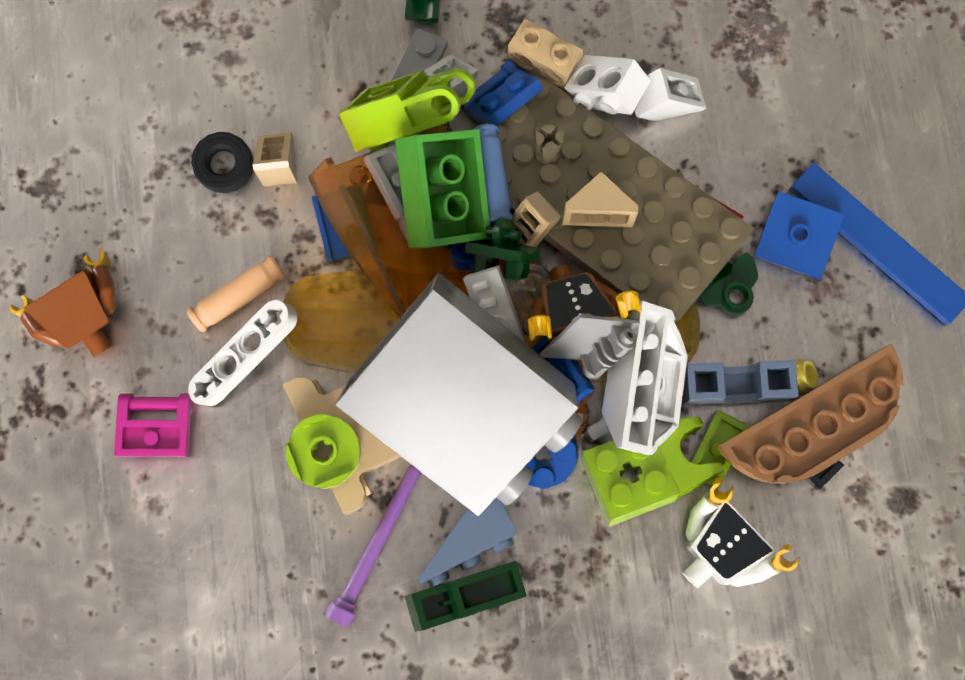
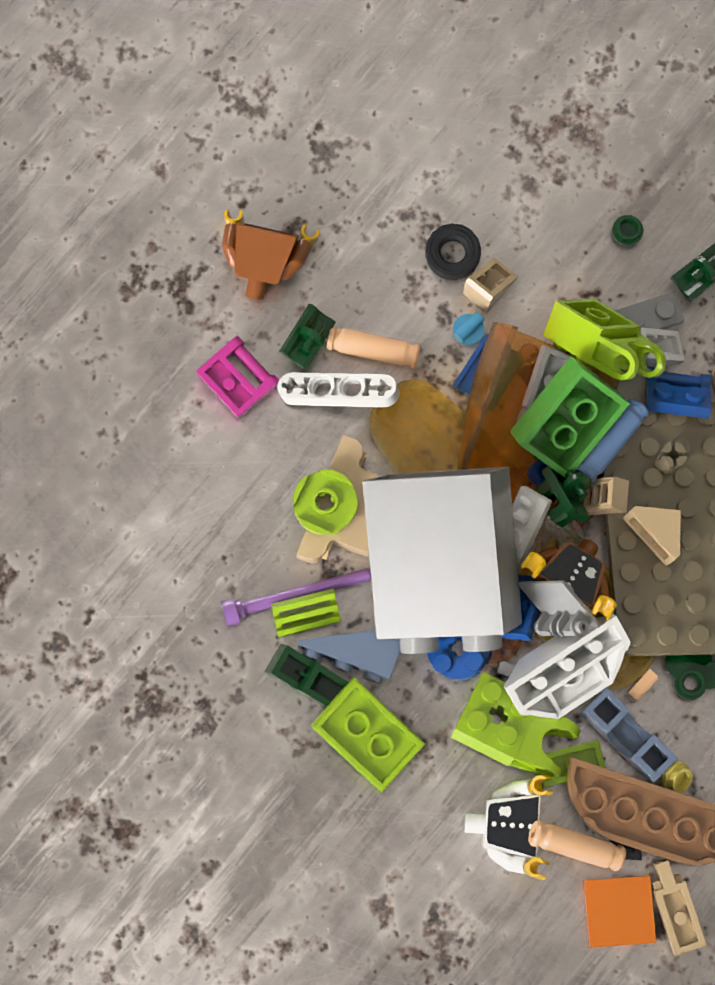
camera: 45 degrees right, 0 degrees up
none -> lime tile [271,589,341,637]
none -> dark green hips [279,304,336,369]
none -> lime tile [310,677,425,792]
none -> dark azure plate [453,312,485,345]
none -> light nougat axle [528,820,626,871]
none -> orange tile [583,876,656,948]
none -> dark green plate [612,215,644,246]
none -> light nougat tile [624,669,658,703]
none -> tan hinge [652,860,707,956]

